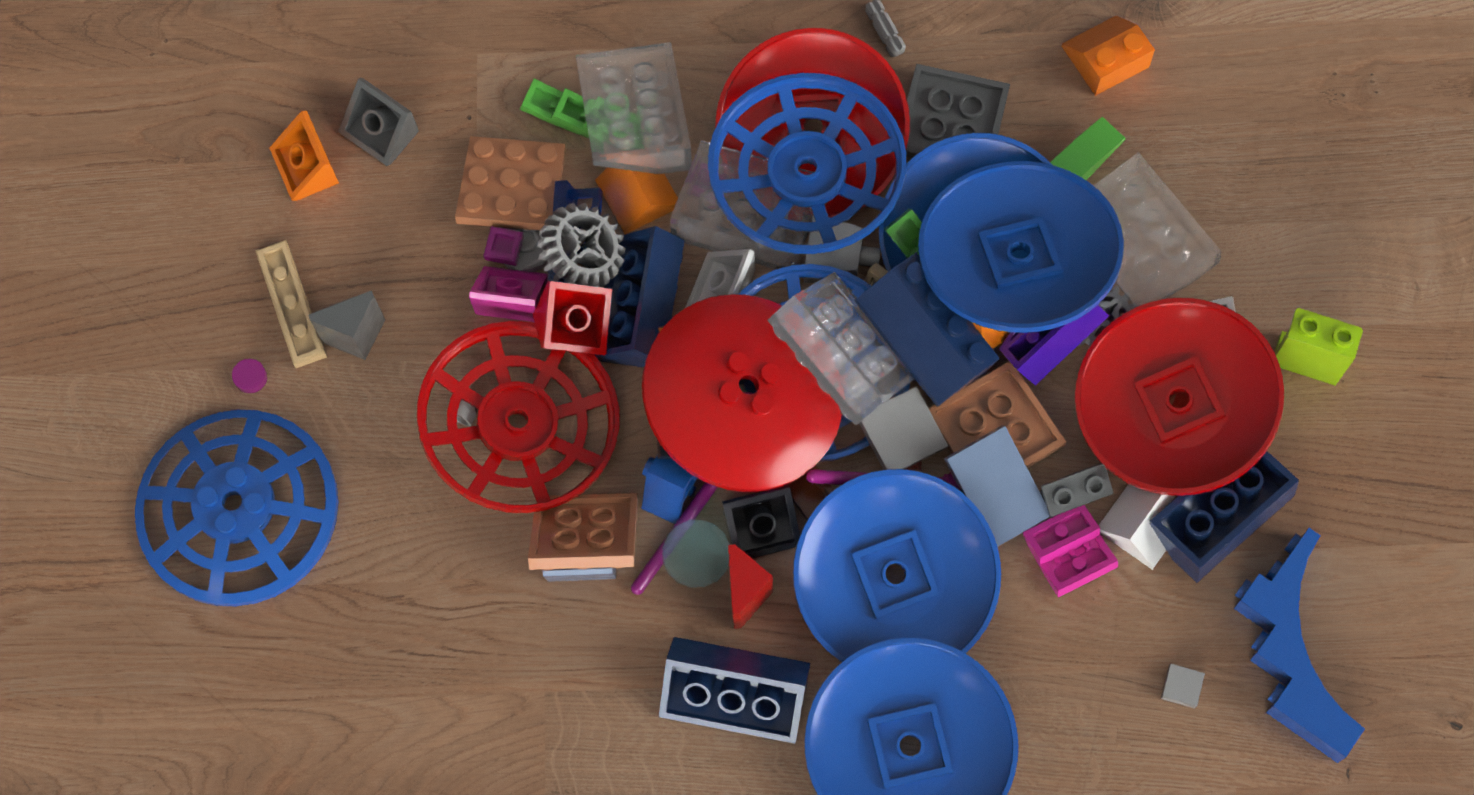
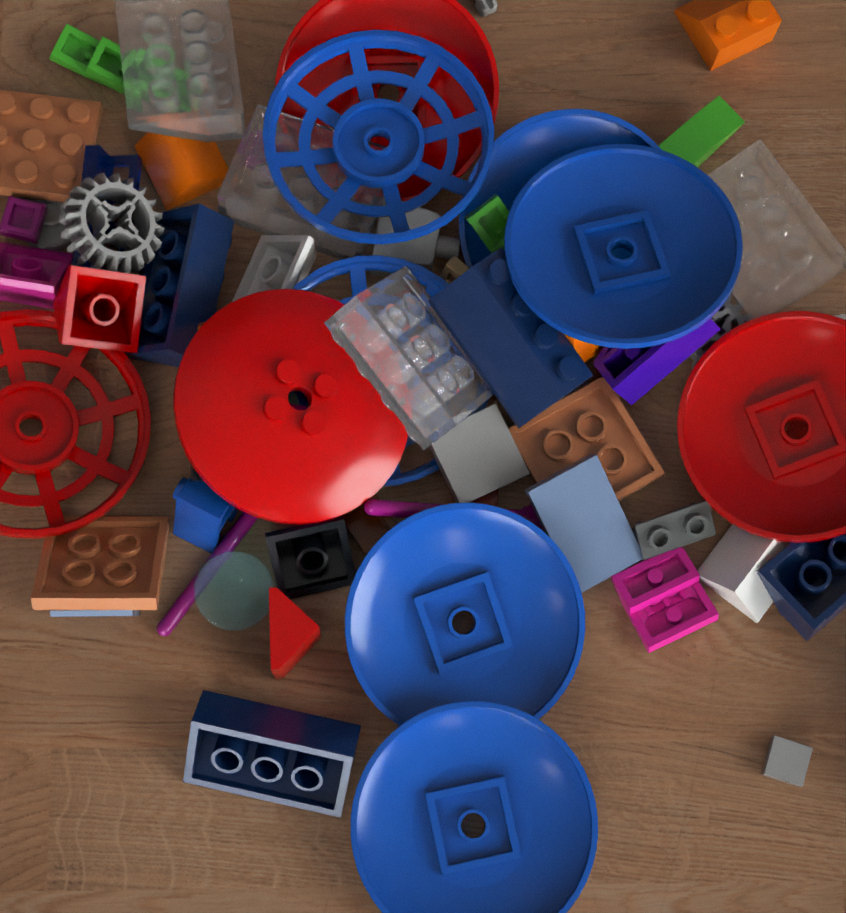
camera: 10 degrees left, 5 degrees up
dark grey plate [906,64,1010,158] -> none

